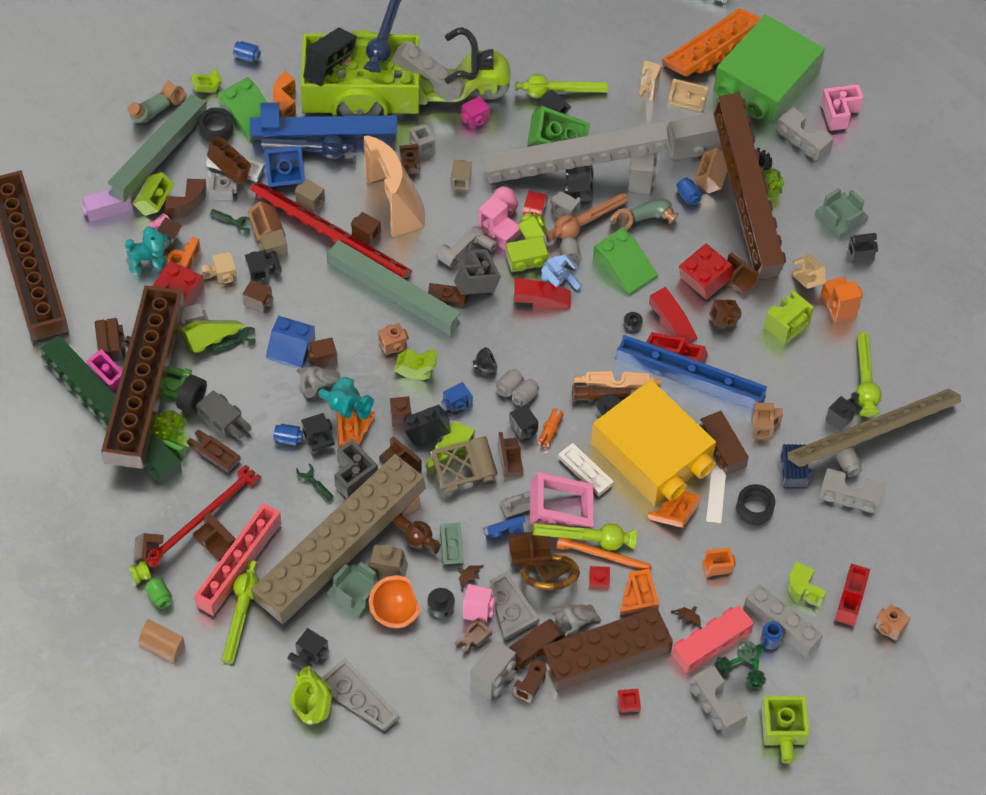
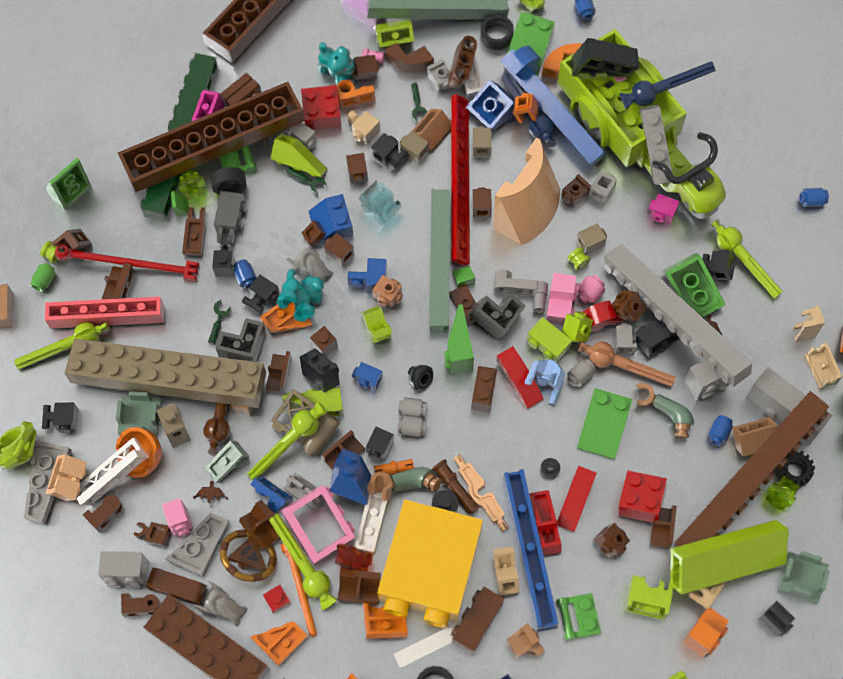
camera: 60 degrees right, 10 degrees up
black piece [427,588,455,619] -> none
none -> bright green slope [45,158,91,210]
none -> light nougat piece [45,454,87,501]
none -> white fence [77,438,148,505]
none -> reddish brown leg [83,495,123,533]
none -> black brick [212,239,235,277]
none -> lime piece [247,401,326,481]
none -> reddish brown tile [302,220,326,247]
none -> blue slope [329,449,372,505]
none -> clear red hips [335,543,373,571]
none -> reddish brown panel [338,569,381,604]
none -> blue brick [347,258,387,293]
none -> clear light blue brick [359,181,402,225]
none -> piece [368,467,442,501]
none -> bright green slope [444,304,474,375]
none -> bright green slope [452,266,476,288]
none -> reddish brown brick [471,366,497,412]
none -> tan brick [493,546,520,596]
none -> orange window [512,93,538,124]
none -> bright green plate [556,593,601,641]
none -> lime wheel [567,247,591,271]
none -> reddish brown brick [611,290,647,322]
none -> lime brick [670,520,789,595]
none -> blue brick [799,188,829,207]

